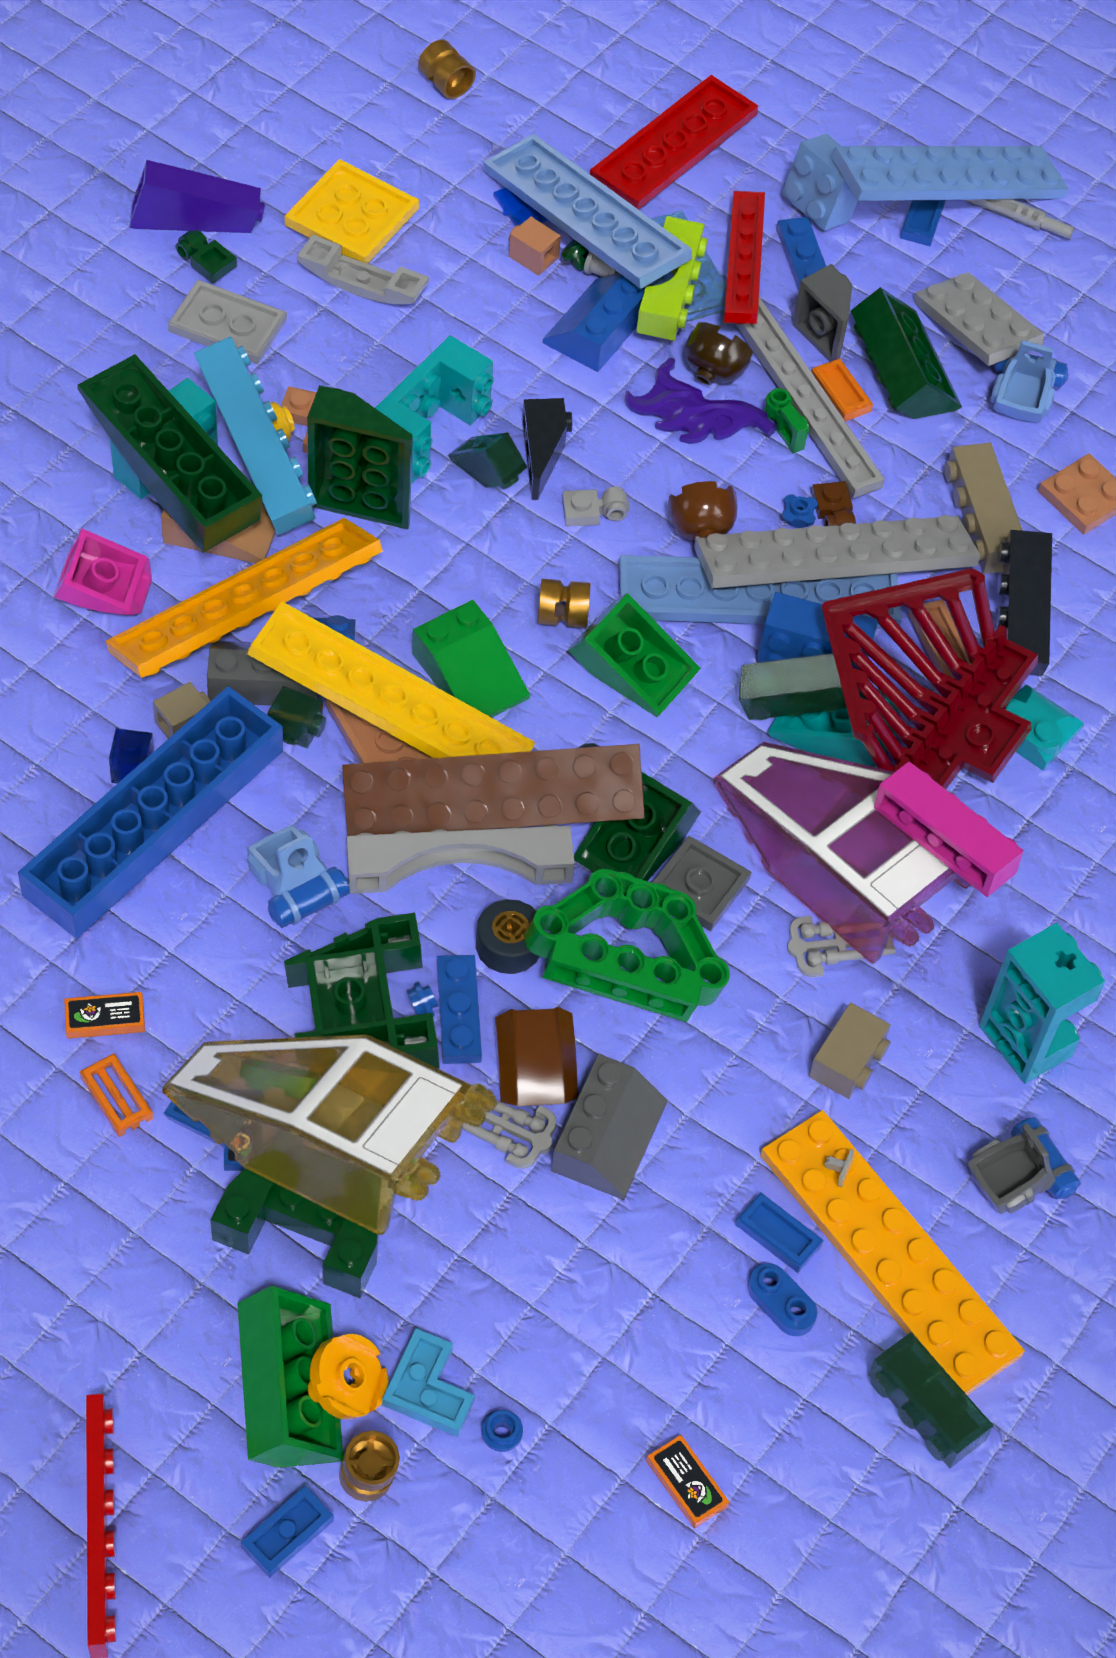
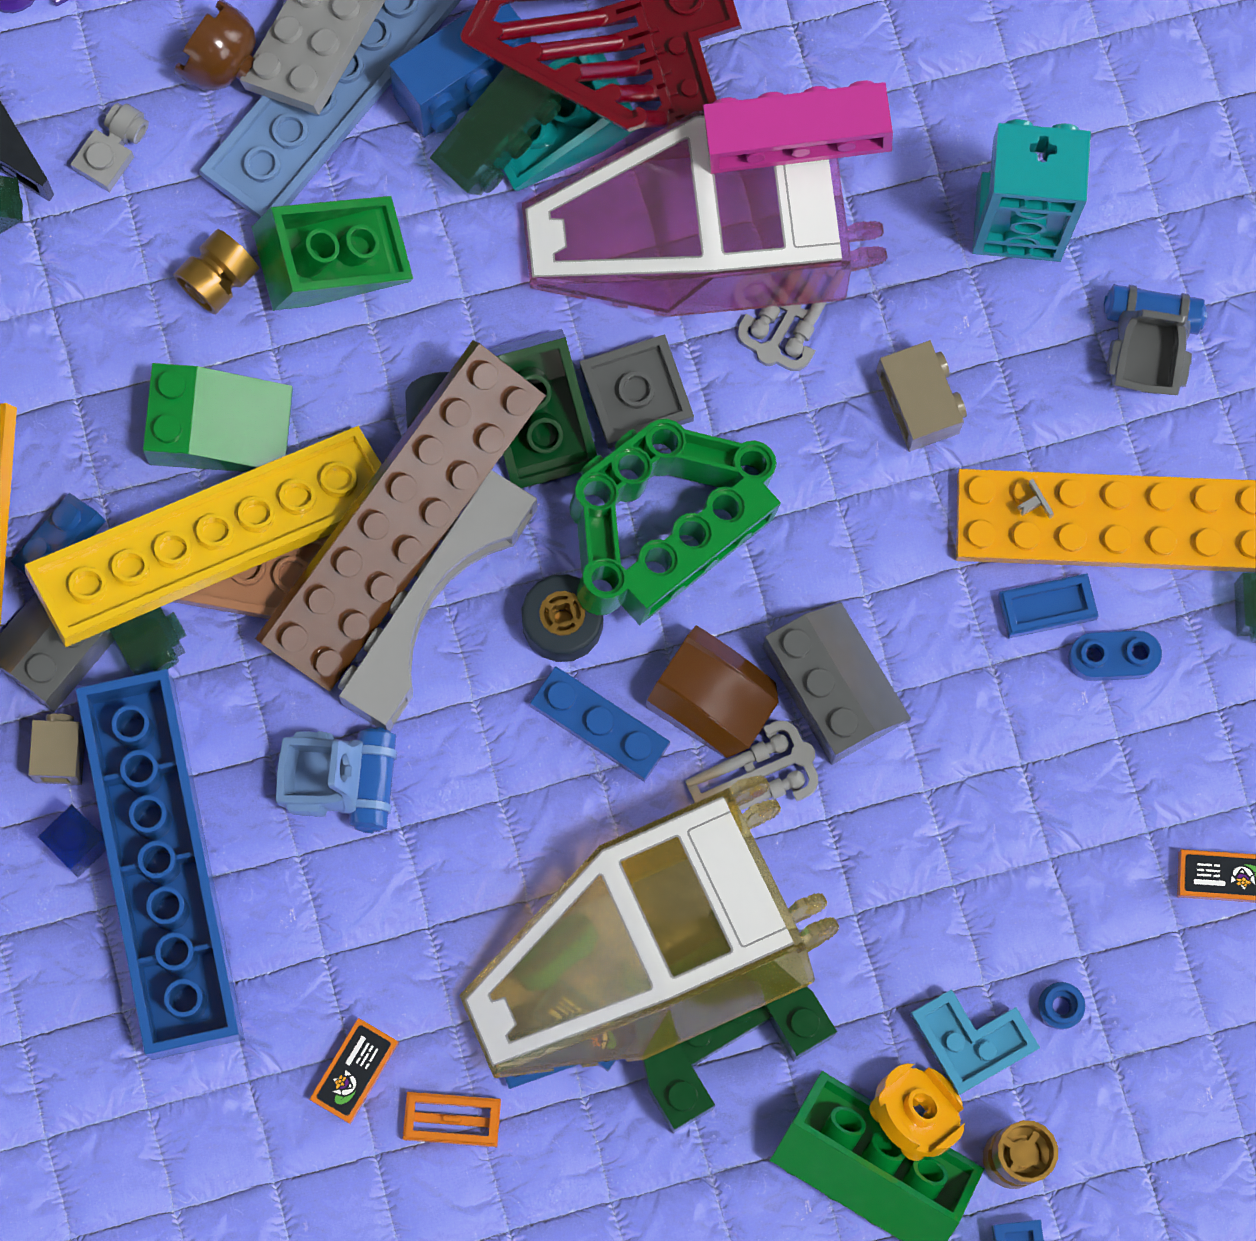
camera: 50 degrees left, 20 degrees up
dark green wedge [284,912,440,1074] -> none
blue plate [407,981,439,1017] -> none

